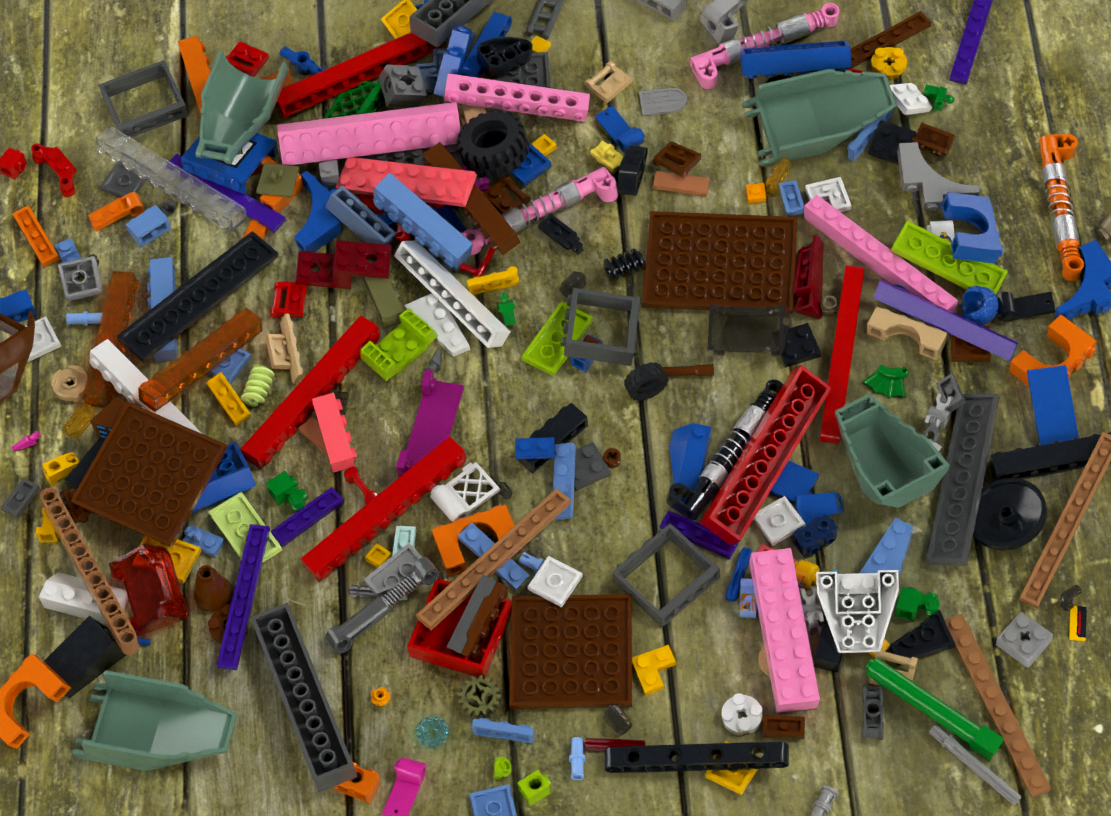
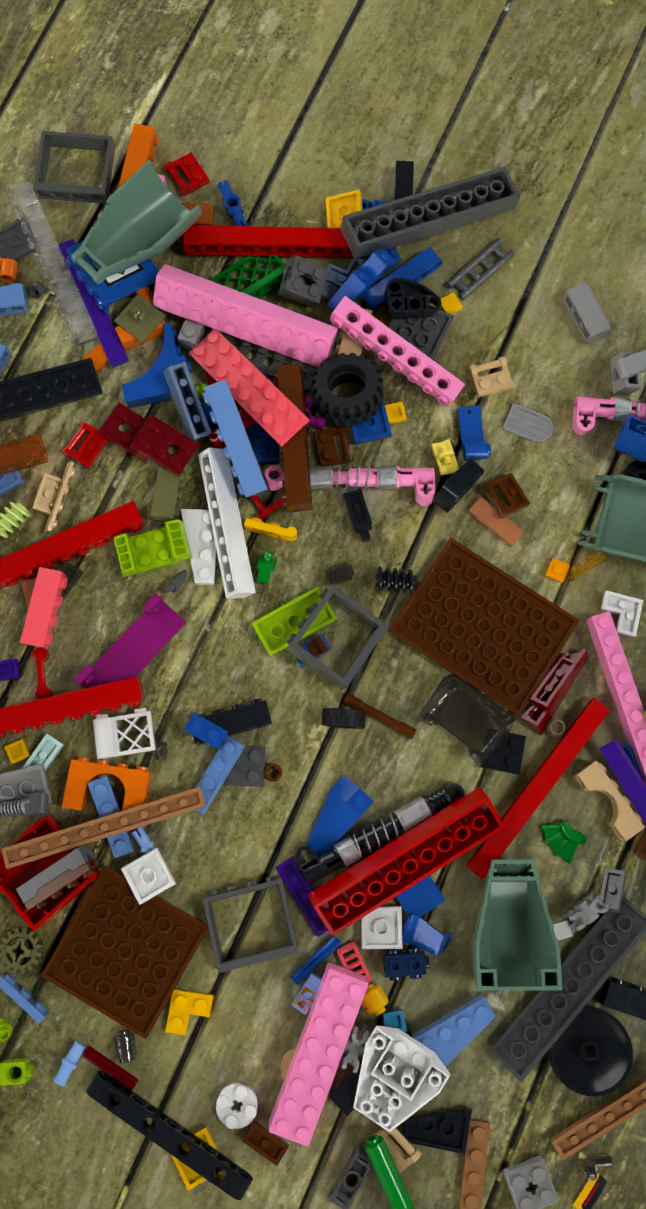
camera: 20 degrees right, 20 degrees up
medium blue plate [778,180,804,217] -> none
green brick [895,587,940,622] -> none

